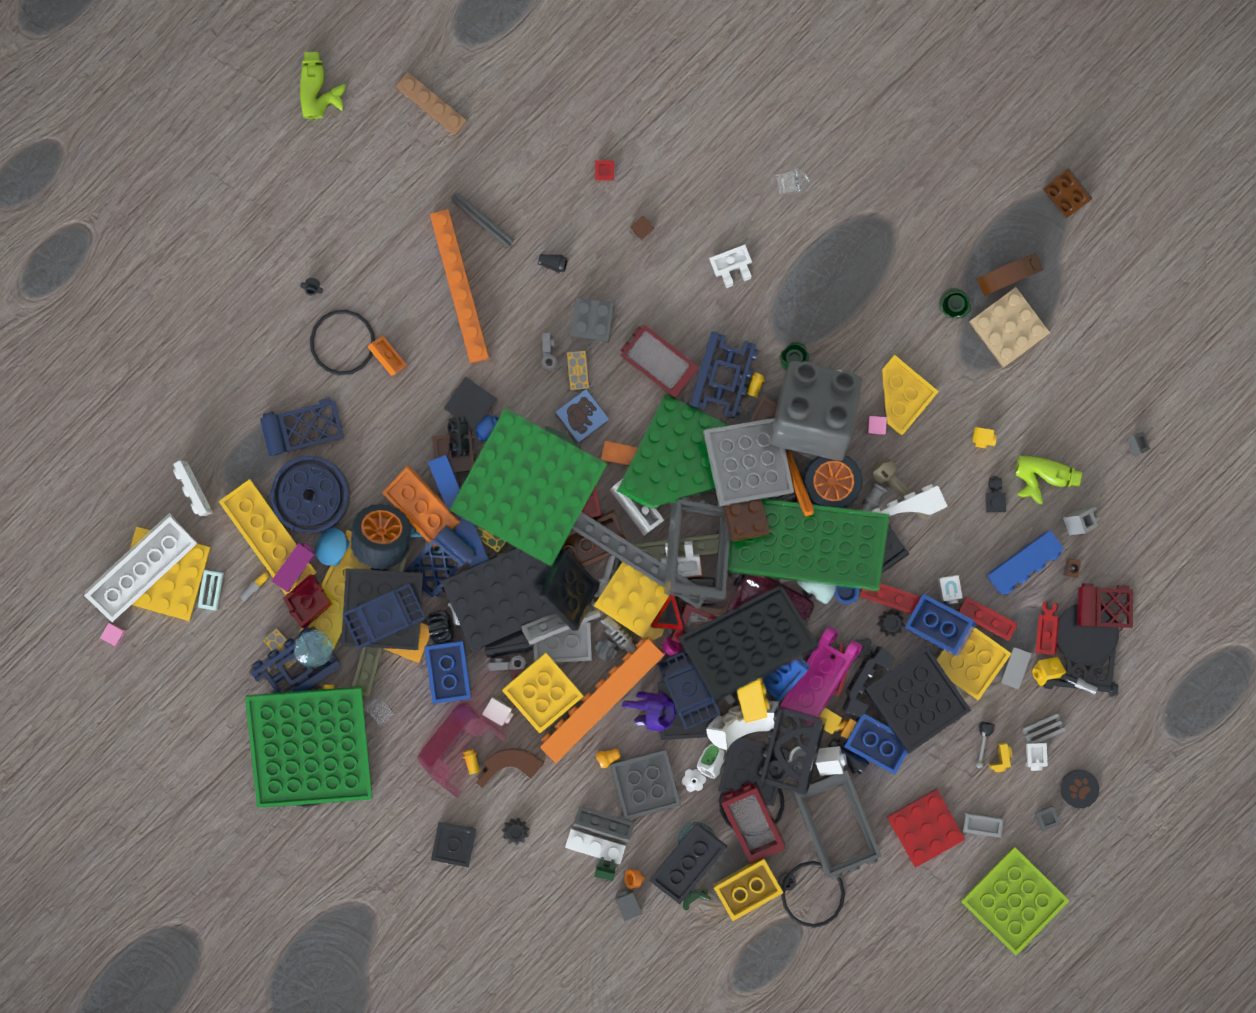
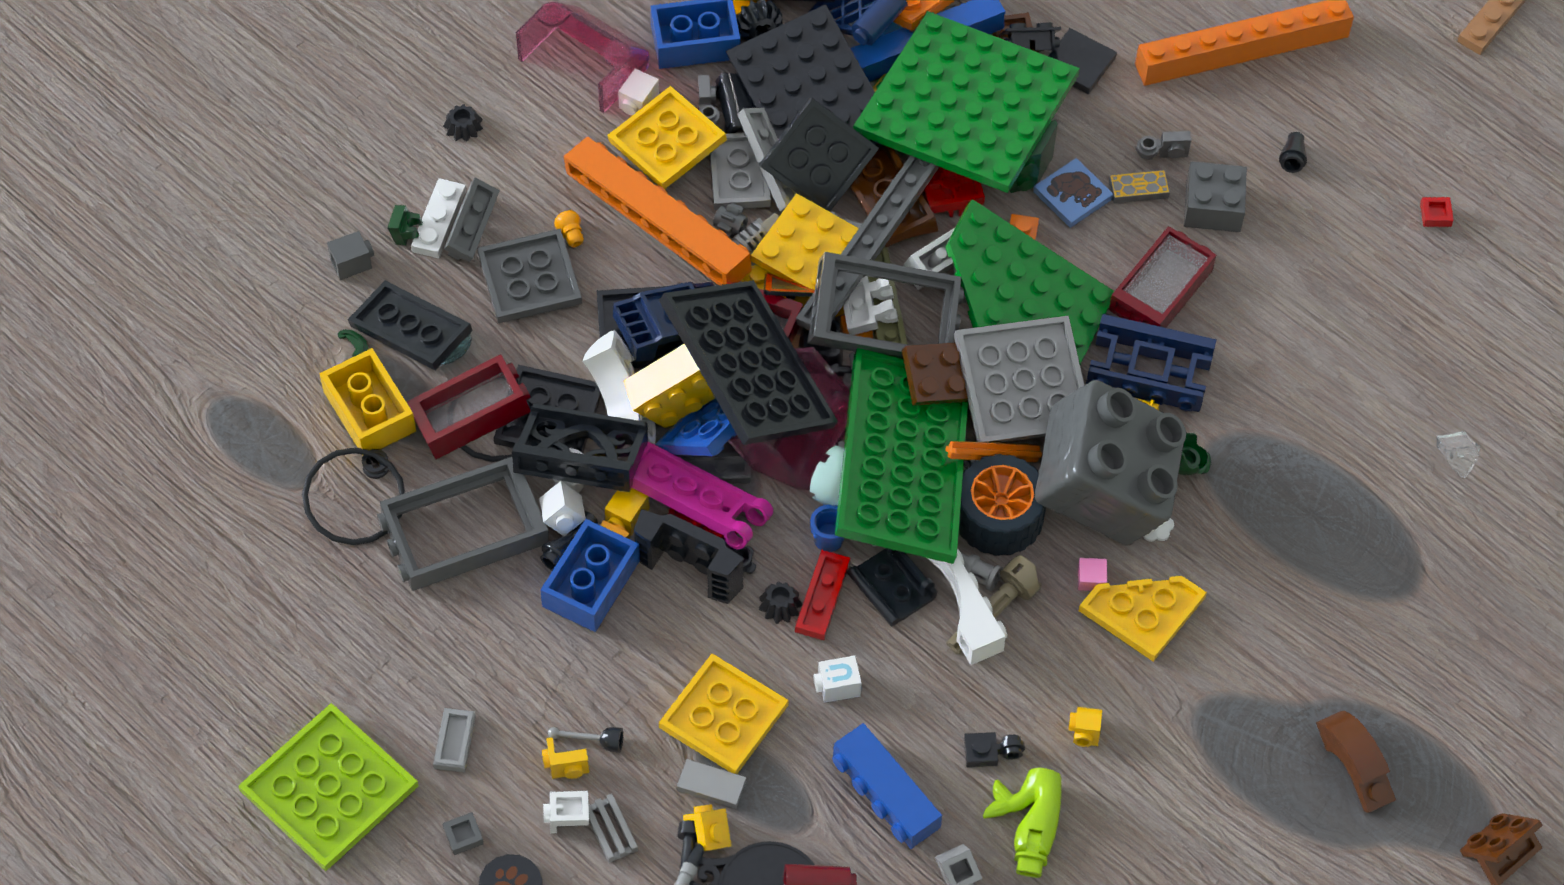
camera: 90 degrees right, 30 degrees down
black plate [431,822,476,868] -> none
dark grey axle [451,193,514,248] -> none
yellow pin [462,749,481,774] -> none
reddish brown arch [477,748,544,788] -> none
dark purple piece [622,691,676,731] -> none
orange tile [624,869,645,889] -> none
reddish brown piece [630,216,655,241] -> none
white plant [682,768,706,792] -> none
white rock [697,744,725,779] -> none
white plate [709,245,752,288] -> none
black plate [864,647,971,754] -> none
red plate [887,789,965,868] -> none
blue brick [905,594,976,657] -> none
dark green hair [939,288,971,318] -> none
red plate [958,597,1017,641] -> none
tan plate [969,287,1050,367] -> none
red plate [1036,602,1060,655] -> none
reddish brown piece [1063,559,1081,578] -> none

